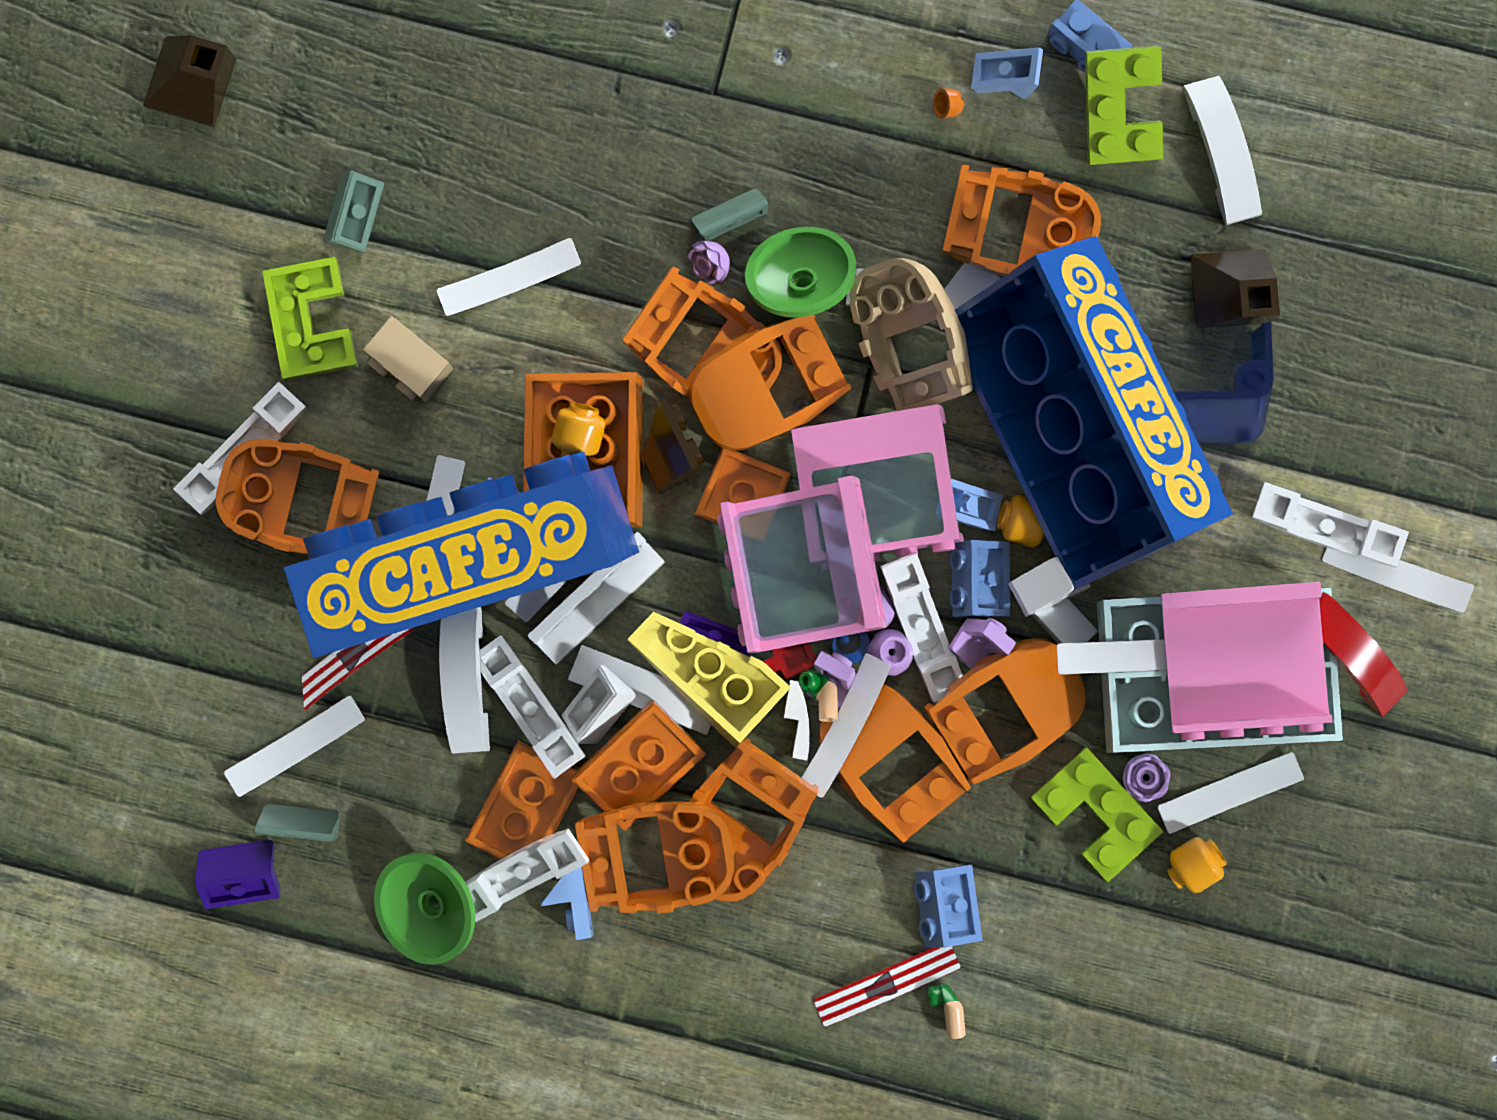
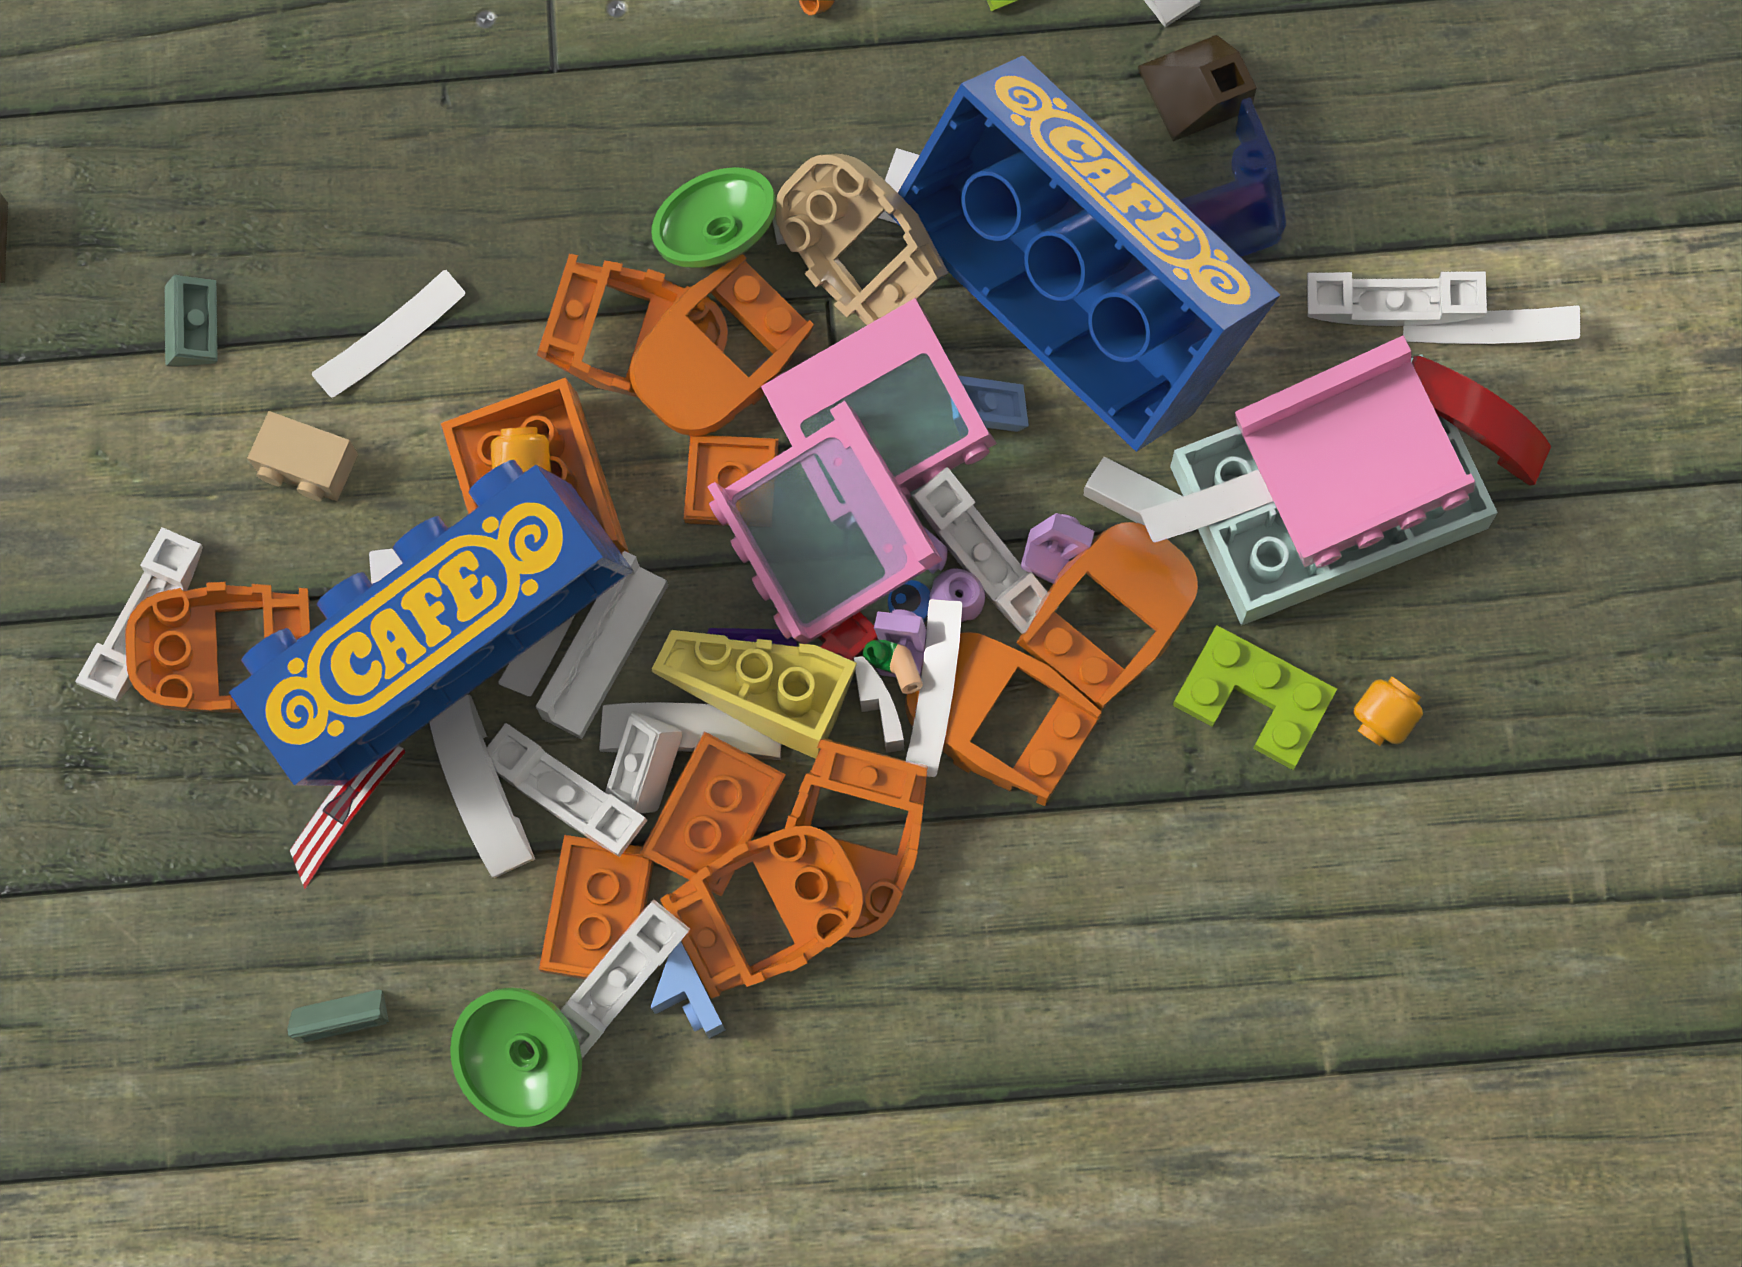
camera: 15 degrees left, 10 degrees down
dark purple panel [195,840,280,909] -> none
white sticker [224,696,365,797] -> none
lime plate [262,257,358,381] -> none
dark brown slope [642,397,703,494] -> none
lavender plate [688,240,730,285] -> none
sand green slope [691,189,768,241] -> none
sticker [814,946,960,1027] -> none
medium blue bracket [914,865,983,948] -> none
arm [927,983,966,1039] -> none
orange slope [941,165,1101,276] -> none
medium blue bracket [949,540,1010,618] -> none
light orange head [997,494,1046,548] -> none
white slope [1008,557,1091,617] -> none
lavender plate [1123,754,1170,802] -> none
white sticker [1158,752,1304,834] -> none

